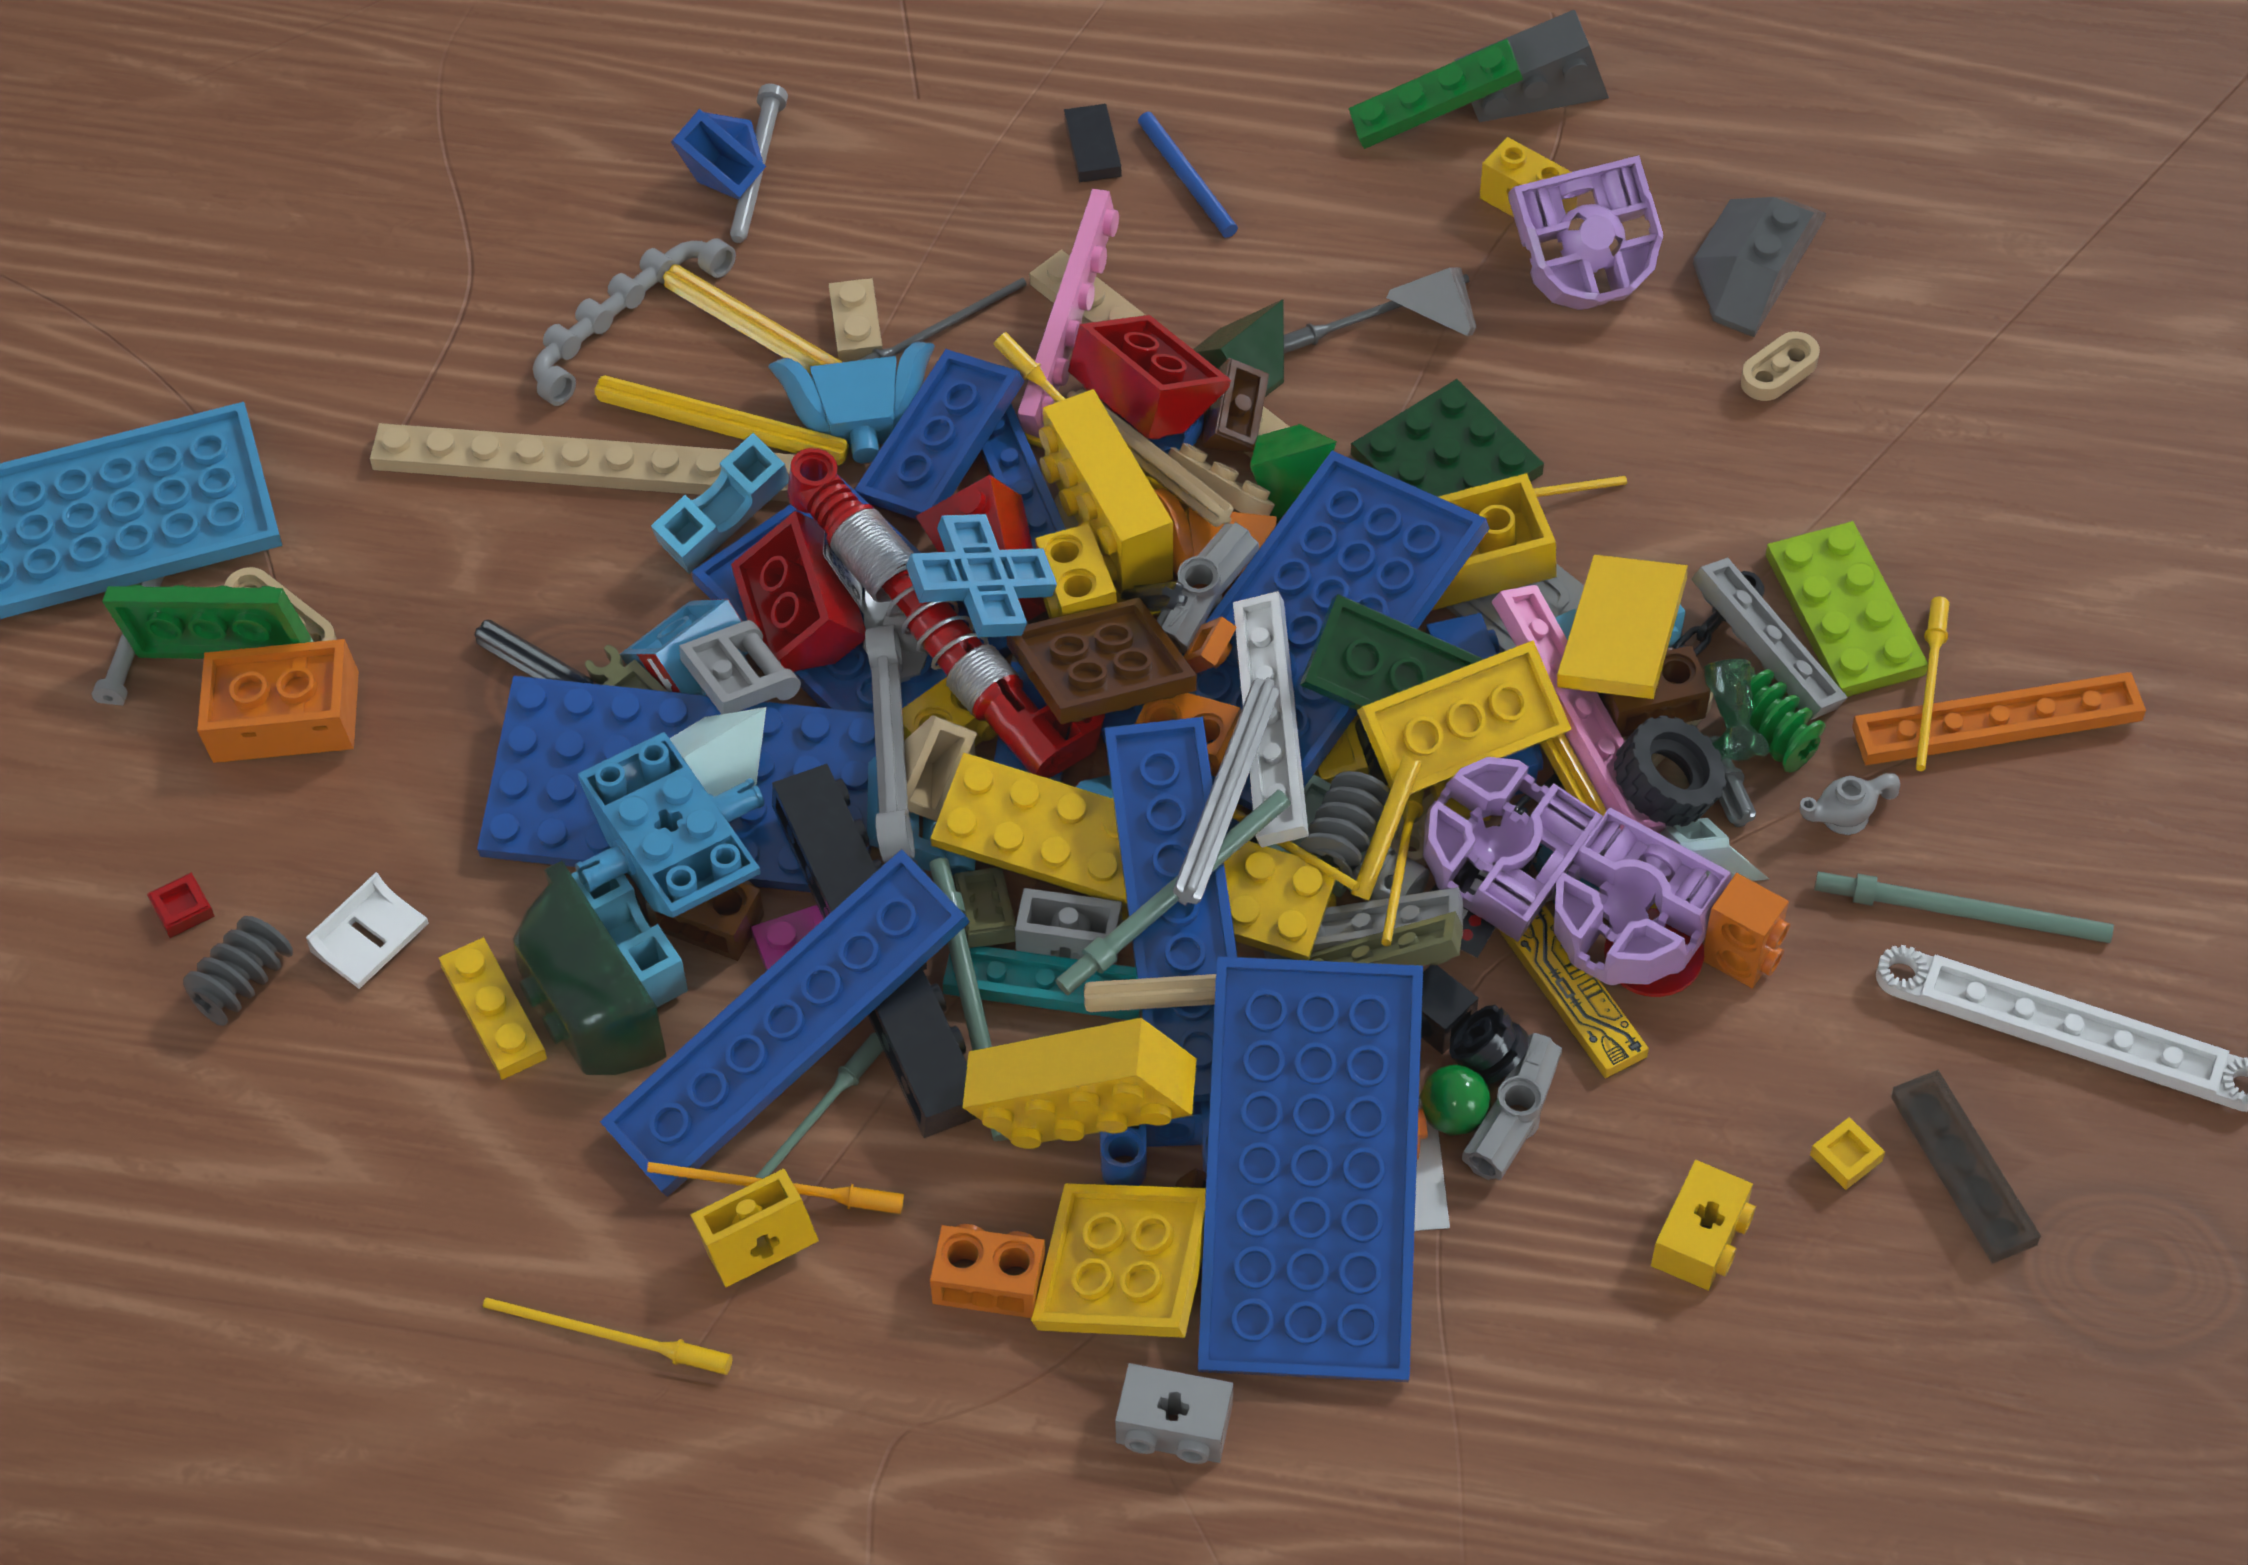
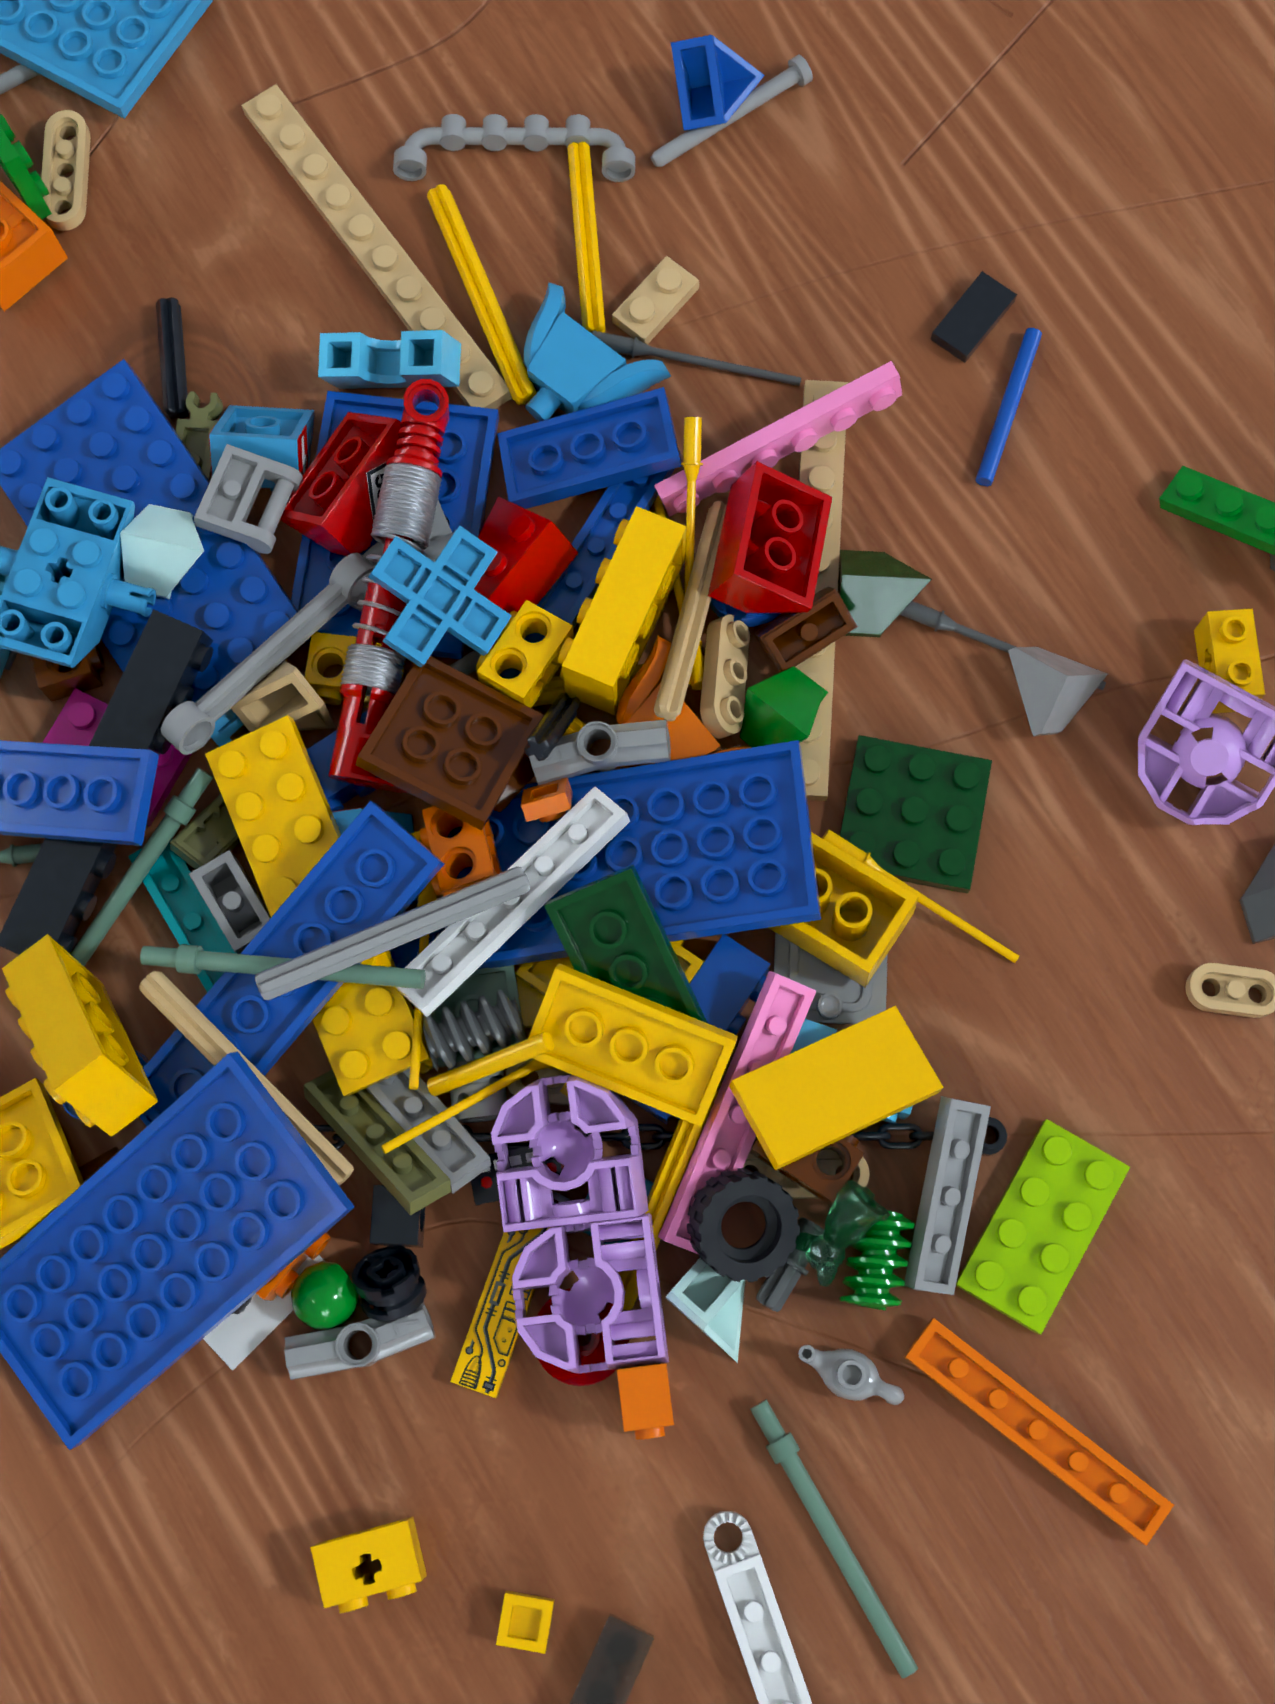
camera: 50 degrees right, 20 degrees up
yellow piece [1916,596,1950,771] -> none

